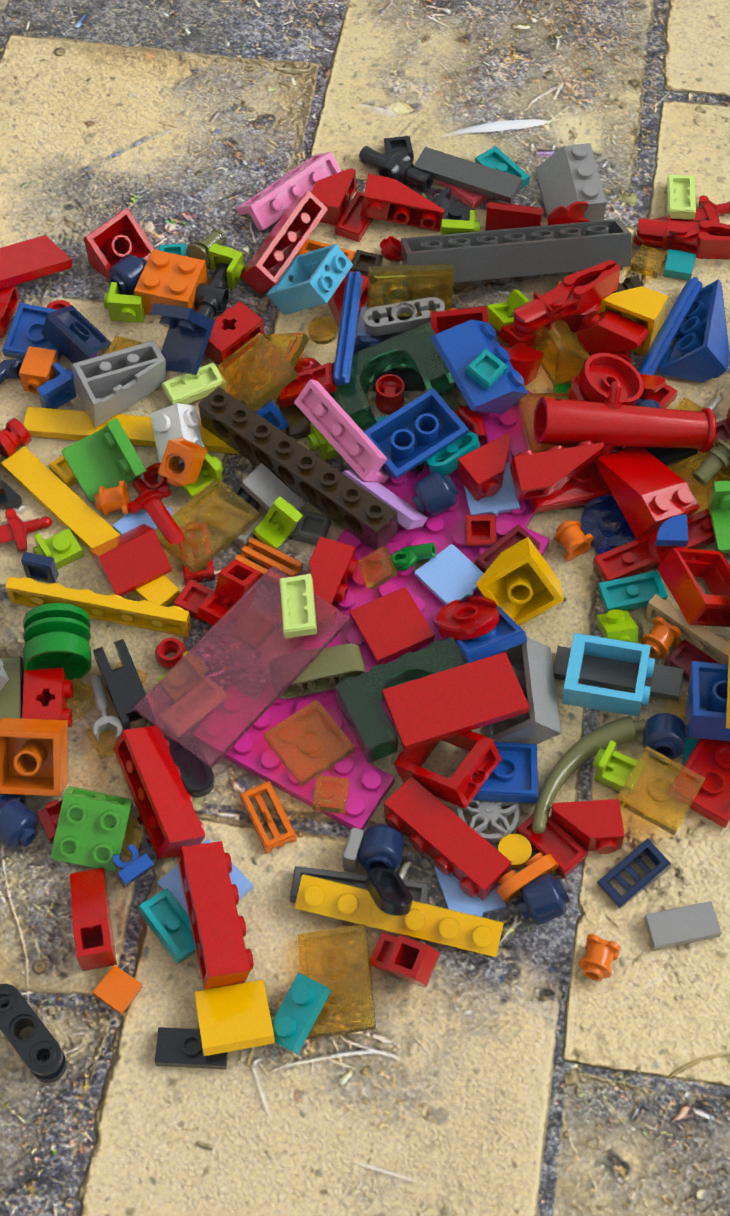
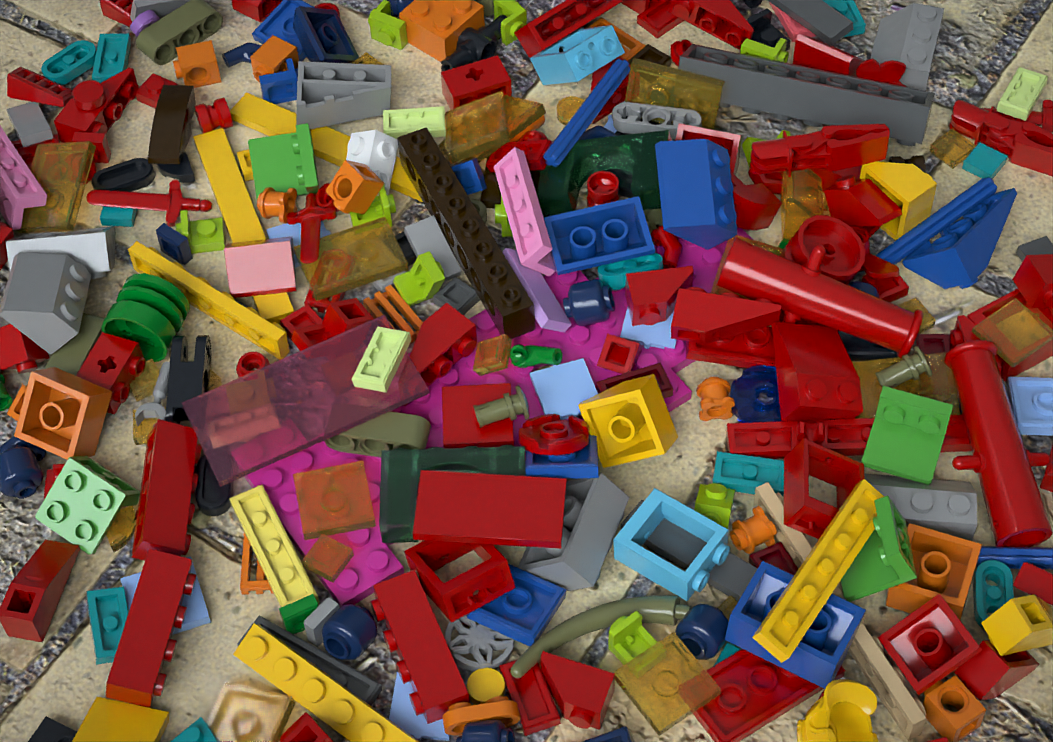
camera: 25 degrees right, 5 degrees down
orange tile [92,965,143,1015] -> none
blue tile [112,844,154,888] -> none
dark blue bracket [150,303,215,375] -> none
black tile [365,867,413,916] -> none
teal tile [465,348,508,391] -> none
blue tile [655,514,688,547] -> none
none -> light yellow tile [229,485,319,607]
none -> green tile [279,594,319,635]
none -> olive pin [473,385,529,428]

